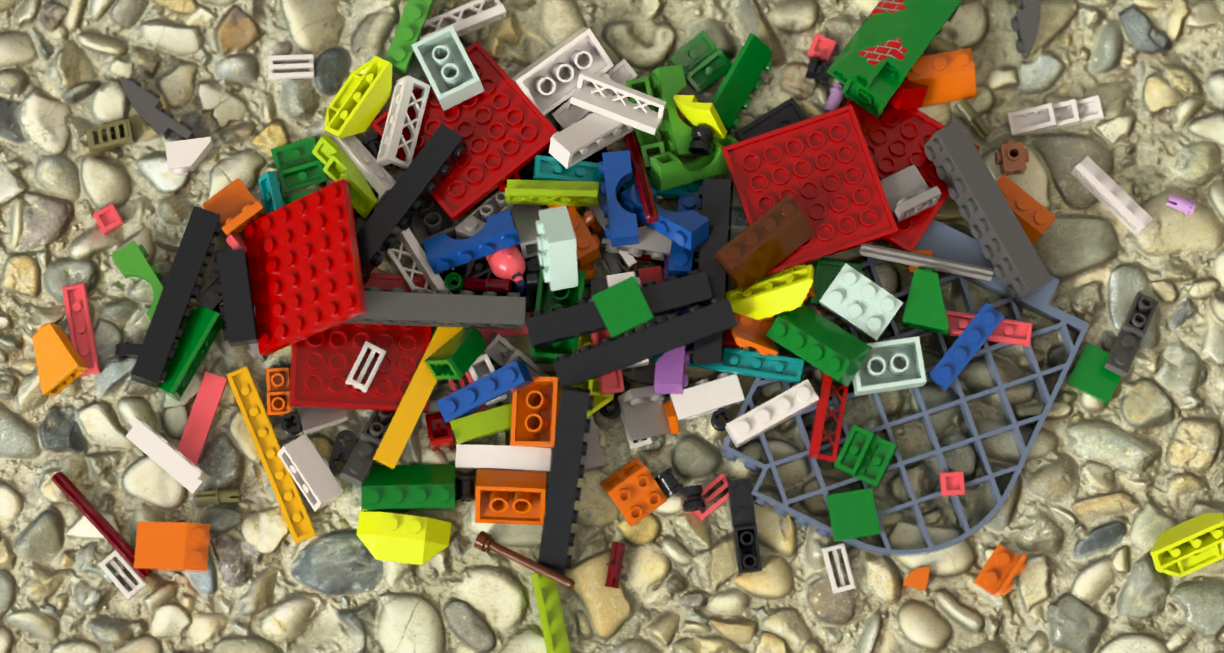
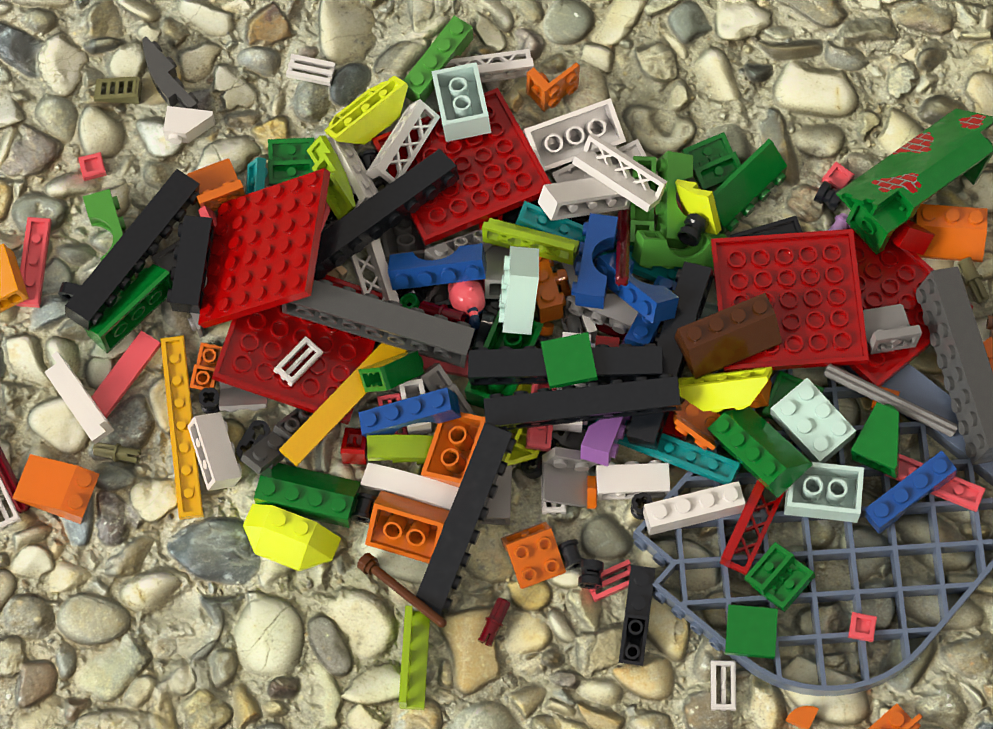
camera: 20 degrees right, 10 degrees down
none -> orange bracket [526,62,580,112]

